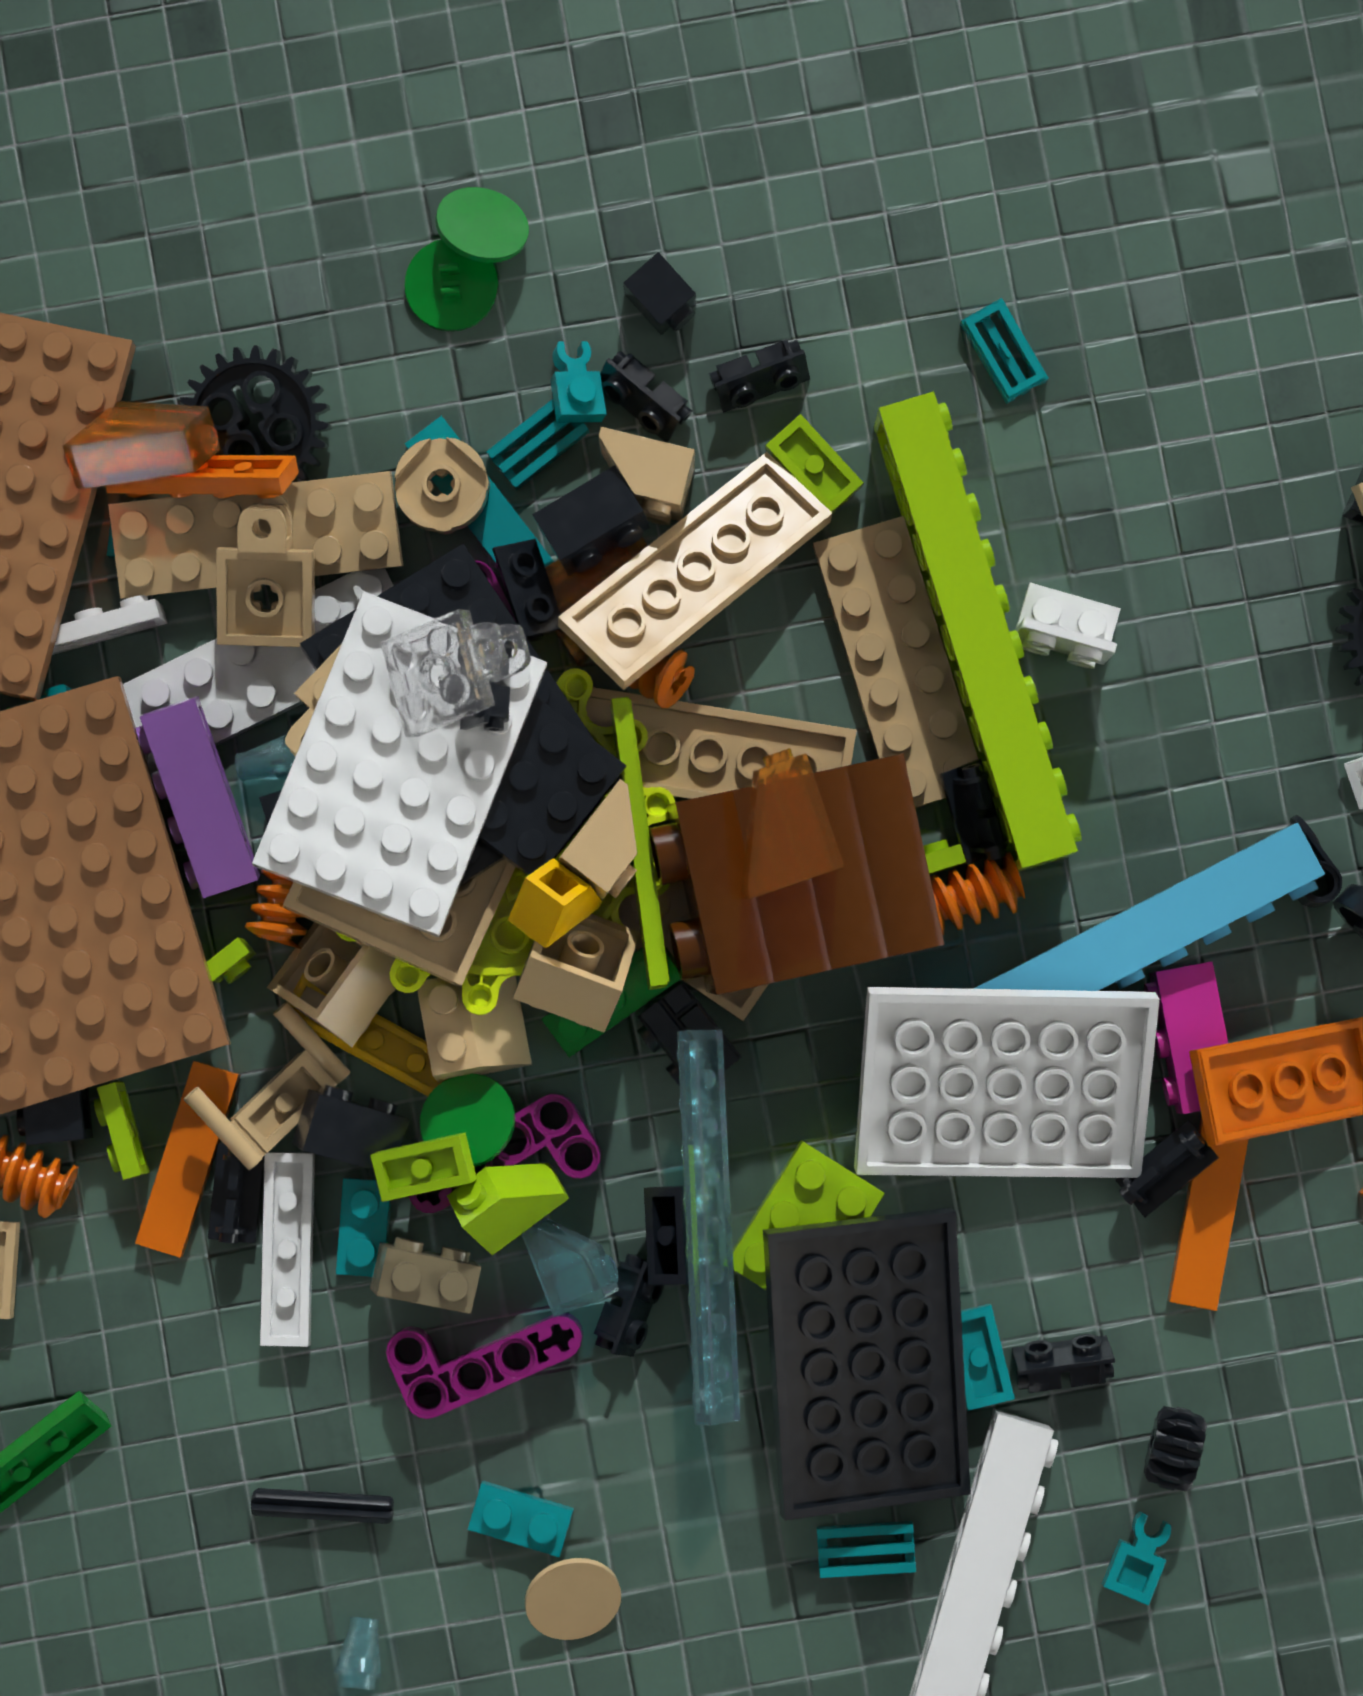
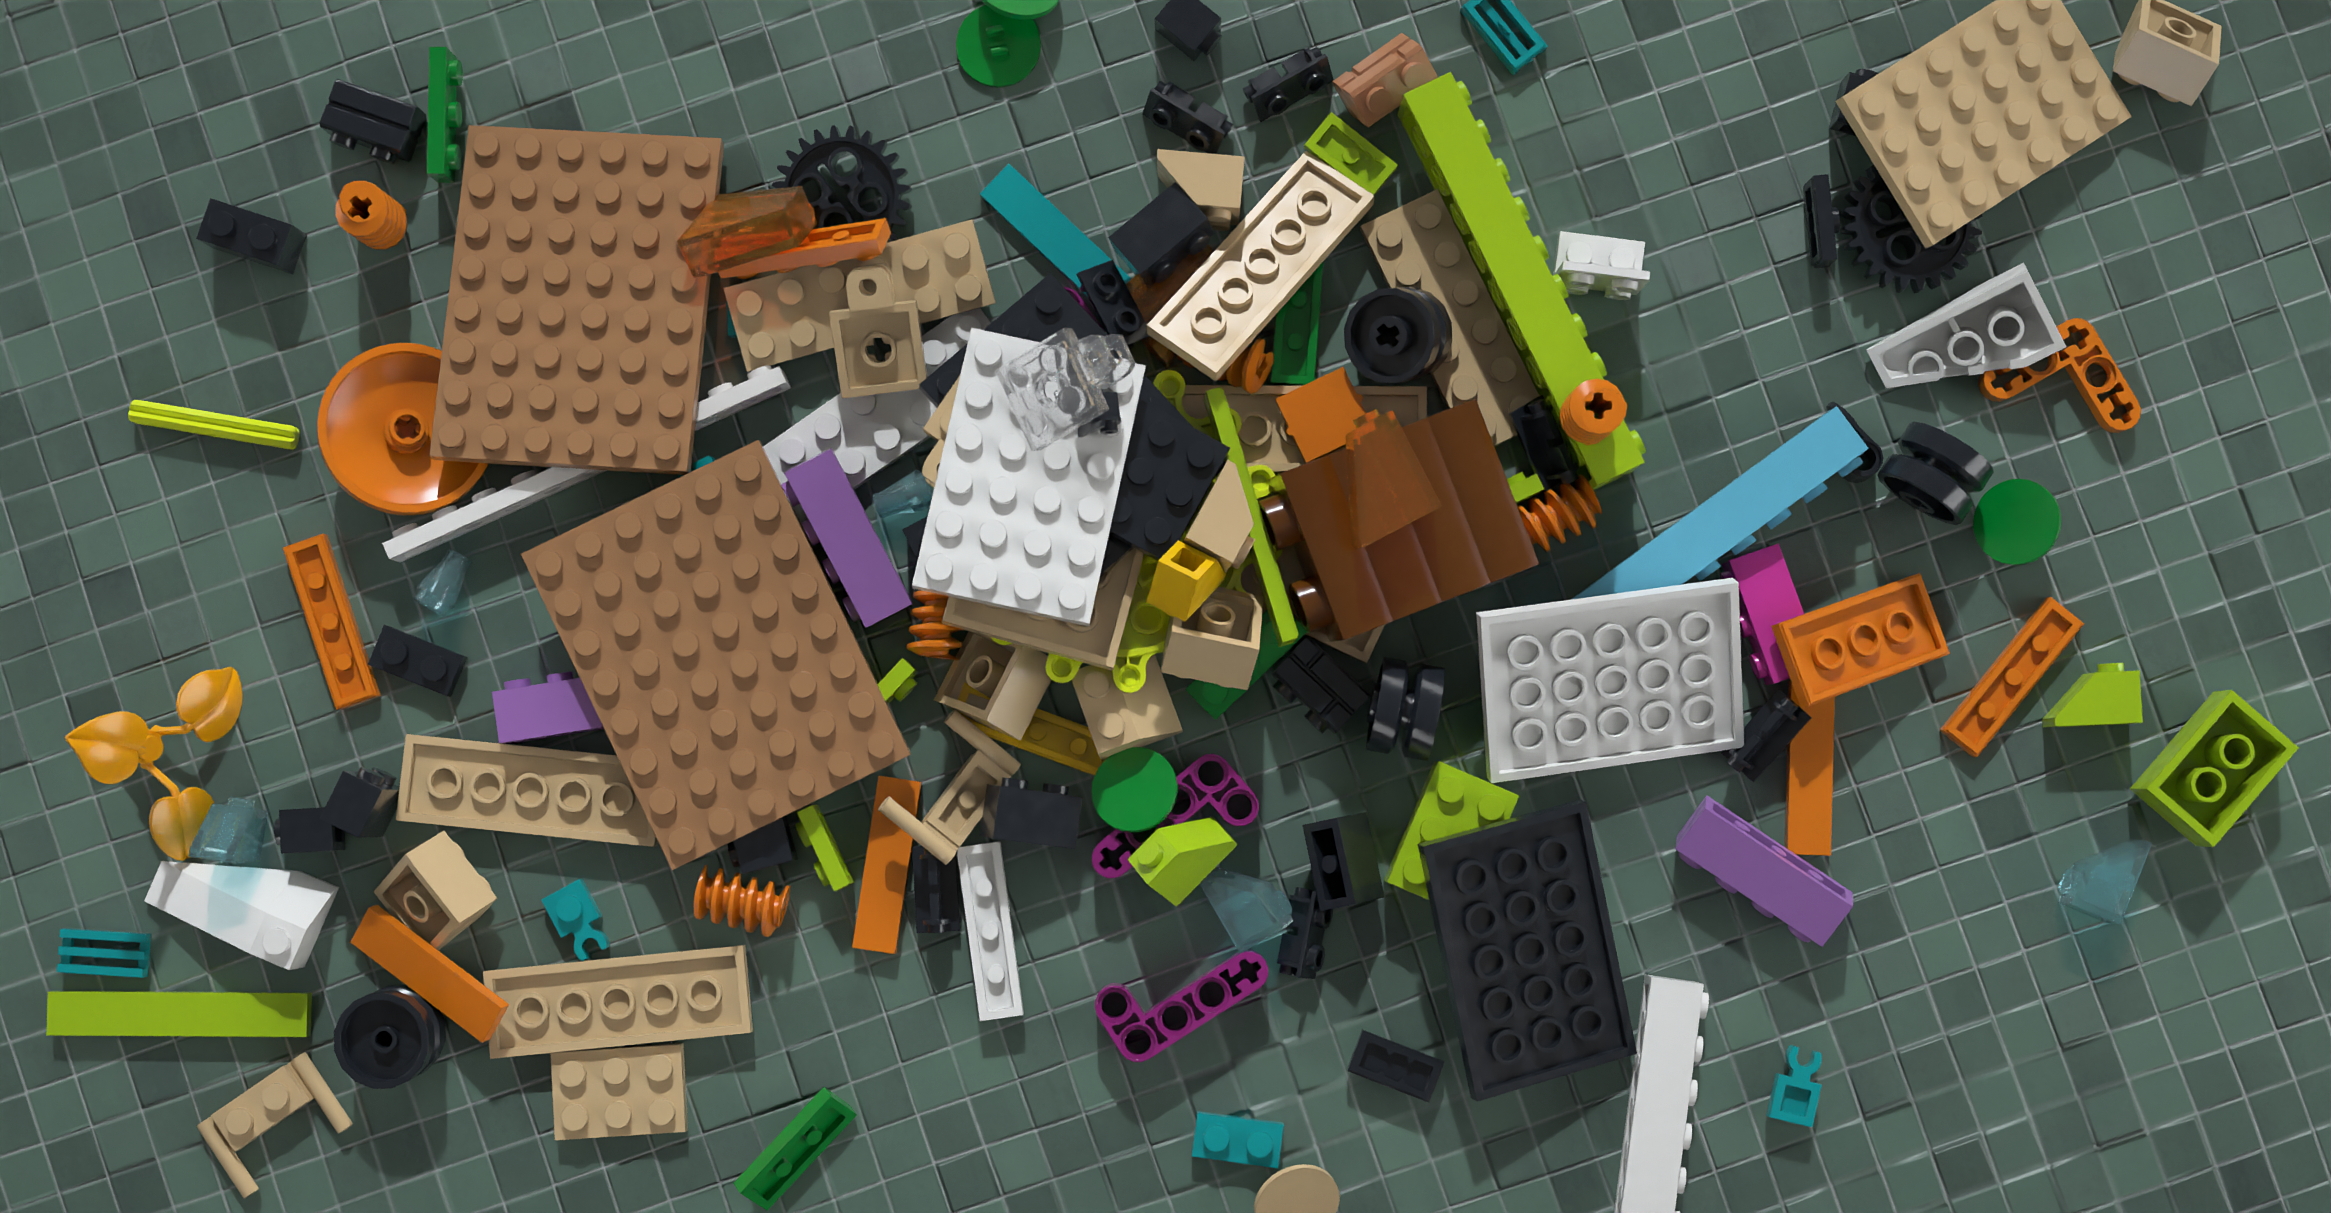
camera: 10 degrees left, 0 degrees up
black axle [251,1488,394,1524] -> none
teal plate [336,1178,391,1277] -> none
lime plate [370,1132,477,1202] -> none
dark tan brick [370,1237,482,1314] -> none
tan plate [395,437,490,535] -> none
teal tile [486,399,590,491] -> none
teal plate [550,341,607,423] -> none
clear light blue plate [677,1030,740,1426] -> none
teal tile [816,1521,916,1578] -> none
teal plate [961,1303,1015,1411] -> none
black hinge [1012,1334,1115,1393] -> none
black gear [1144,1406,1207,1491] -> none
none -> green plate [1271,262,1323,386]
none -> orange piece [1275,367,1374,463]
none -> nougat brick [1332,33,1438,128]
none -> black wheel [1344,287,1453,383]
none -> black plate [1347,1029,1444,1103]
none -> black wheel [1366,657,1445,761]
none -> orange piece [1559,378,1627,445]
none -> medium lavender brick [1675,795,1853,947]
none -> black plate [1803,174,1840,268]

